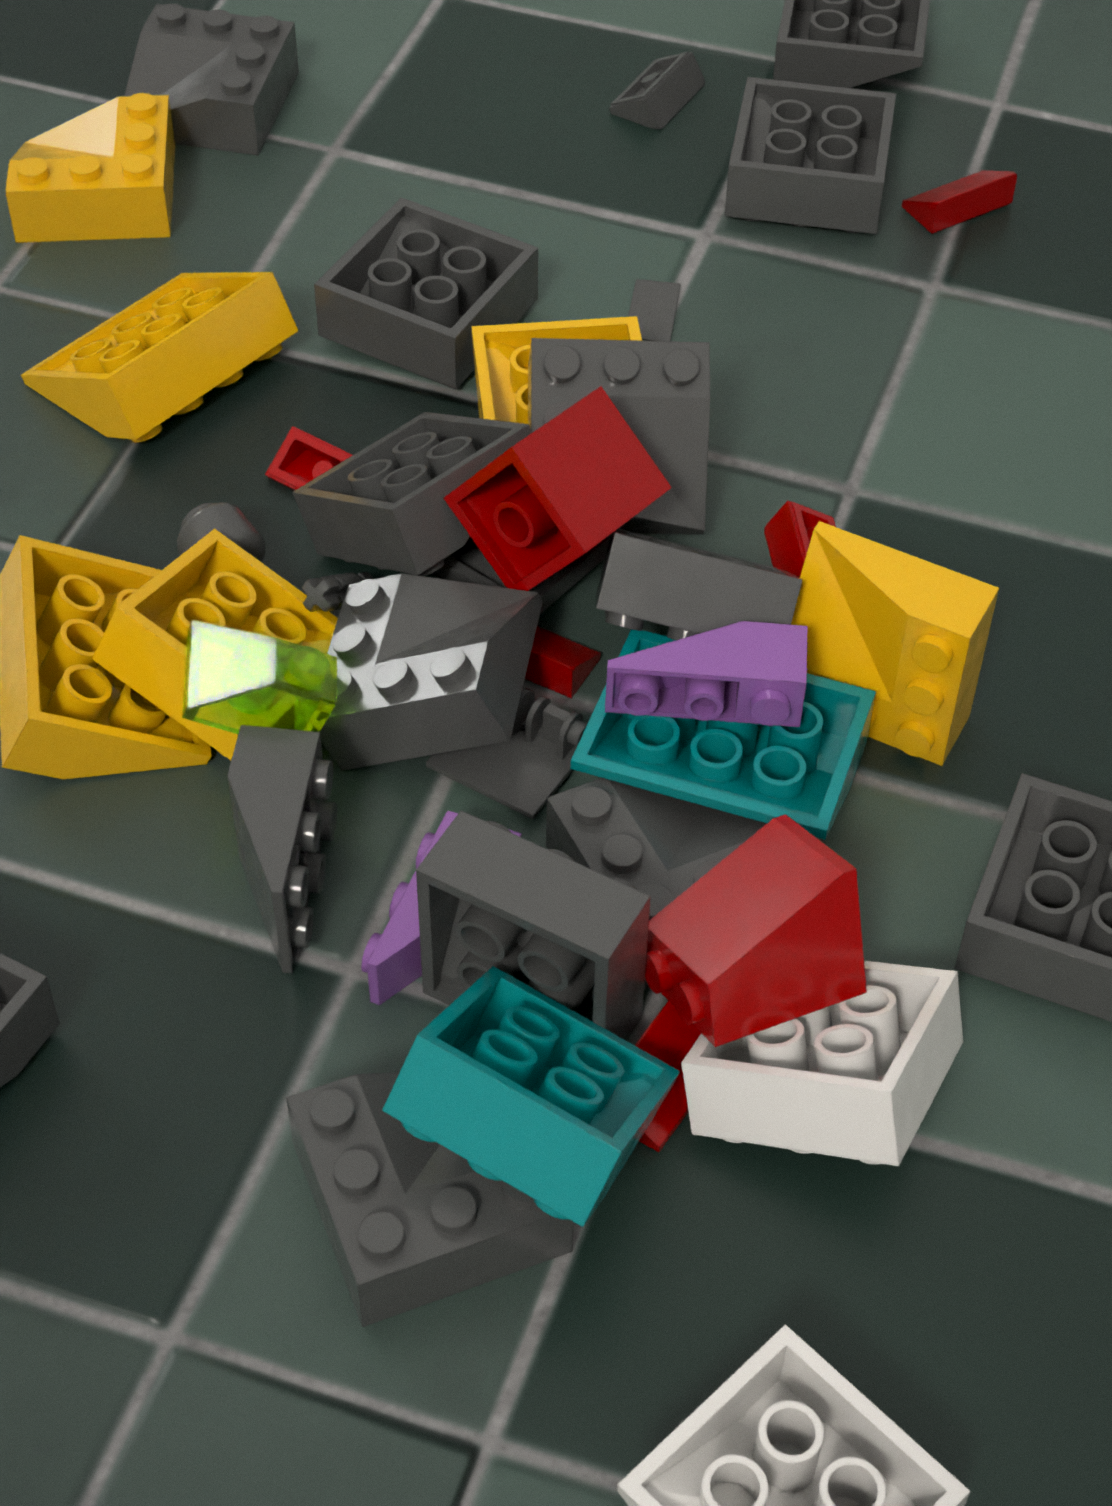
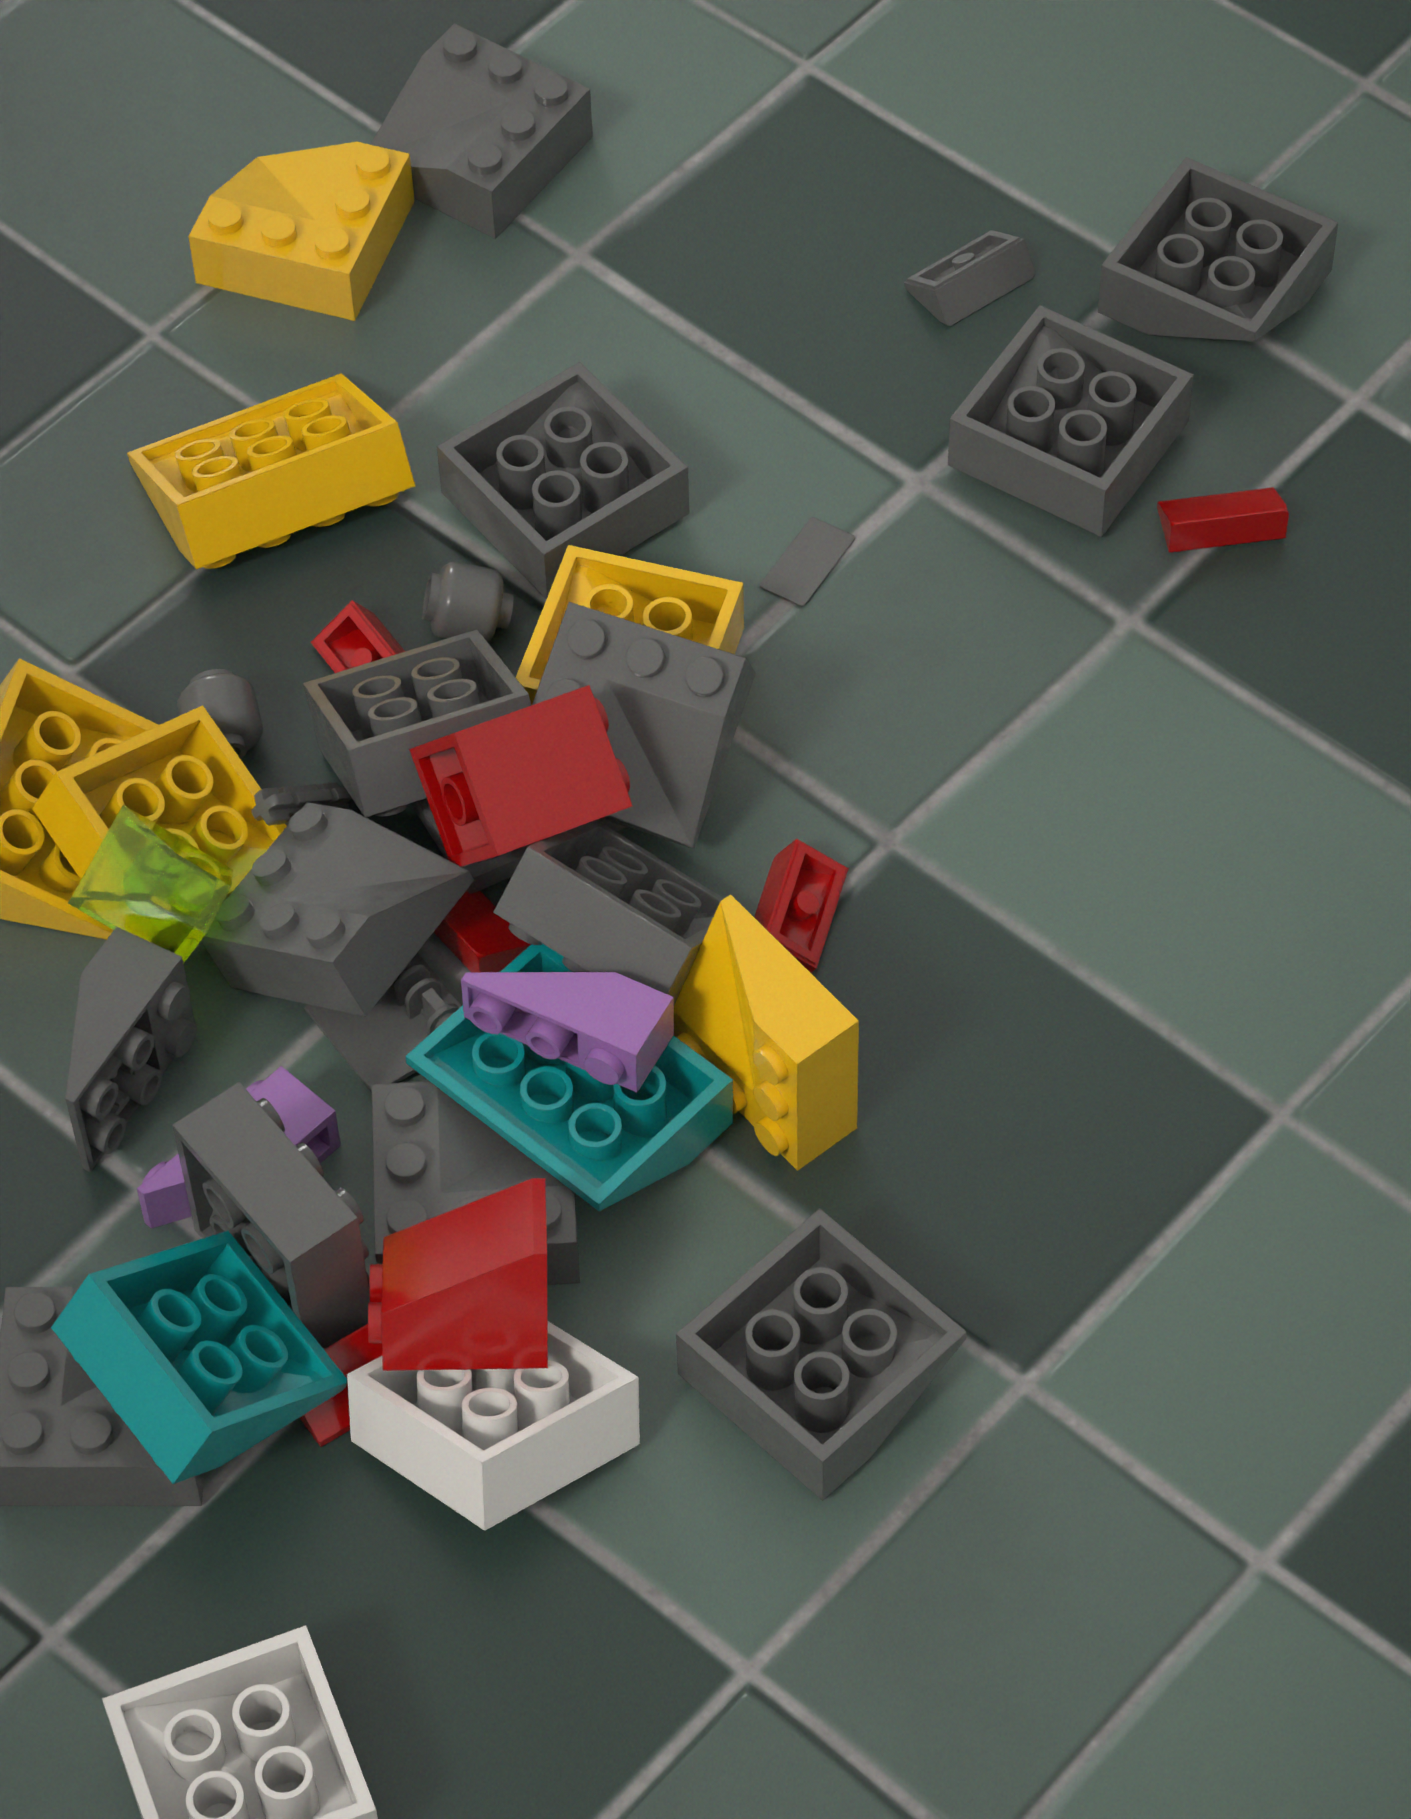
camera: 25 degrees right, 5 degrees up
none -> dark grey head [422,562,514,643]

